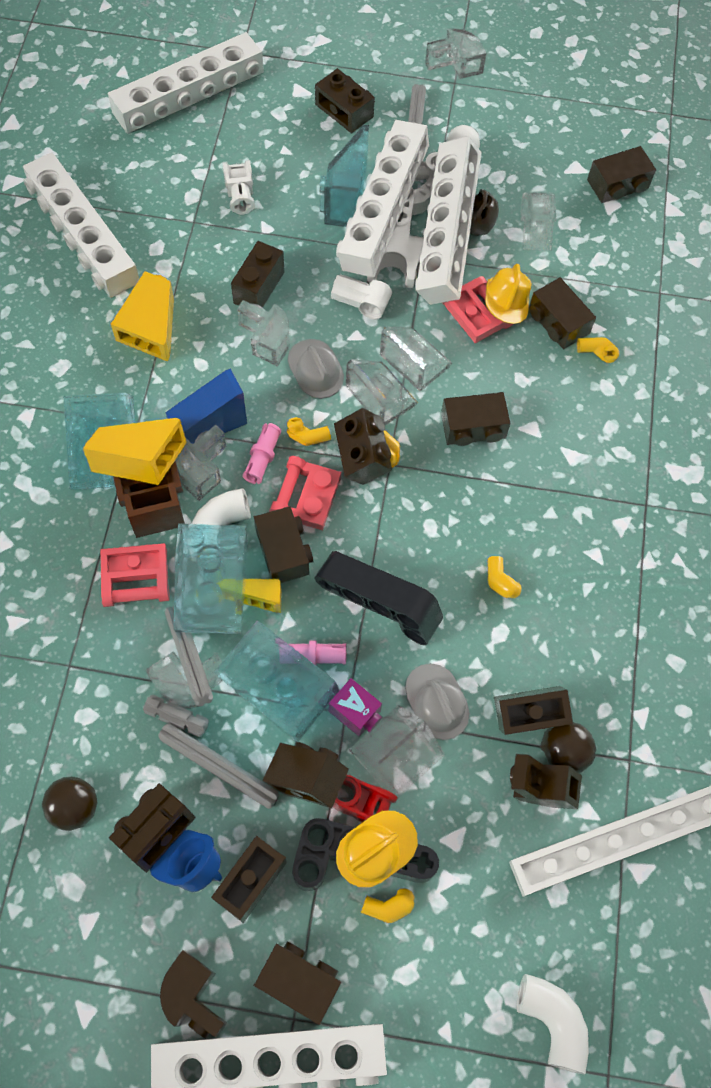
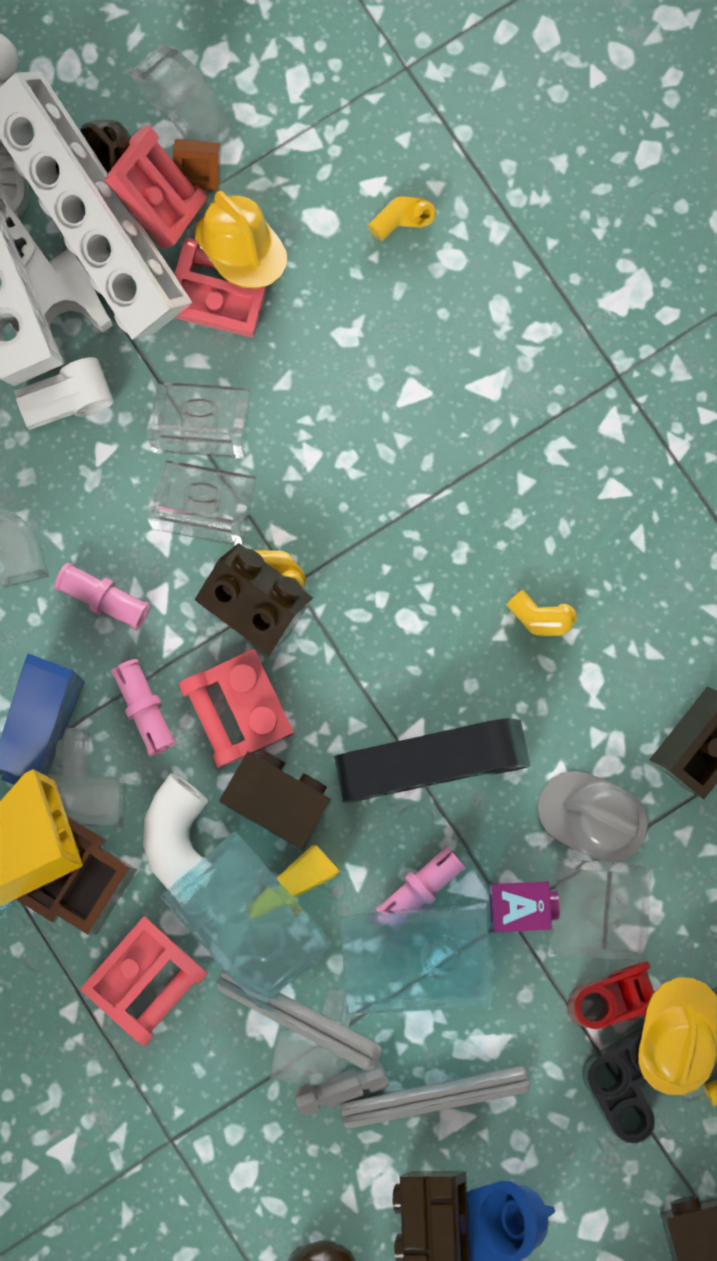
camera: 40 degrees left, 15 degrees up
dark brown brick [211,835,287,924] -> none
dark brown brick [262,742,349,808] -> none
yellow arm [287,417,331,446] -> none
light grey piece [288,339,344,399] -> none
dark brown brick [441,392,511,446] -> none
dark brown brick [528,277,596,350] -> none
none -> bright pink pin [54,563,150,631]
none -> coral plate [104,125,207,249]
none -> dark orange plate [173,139,221,191]

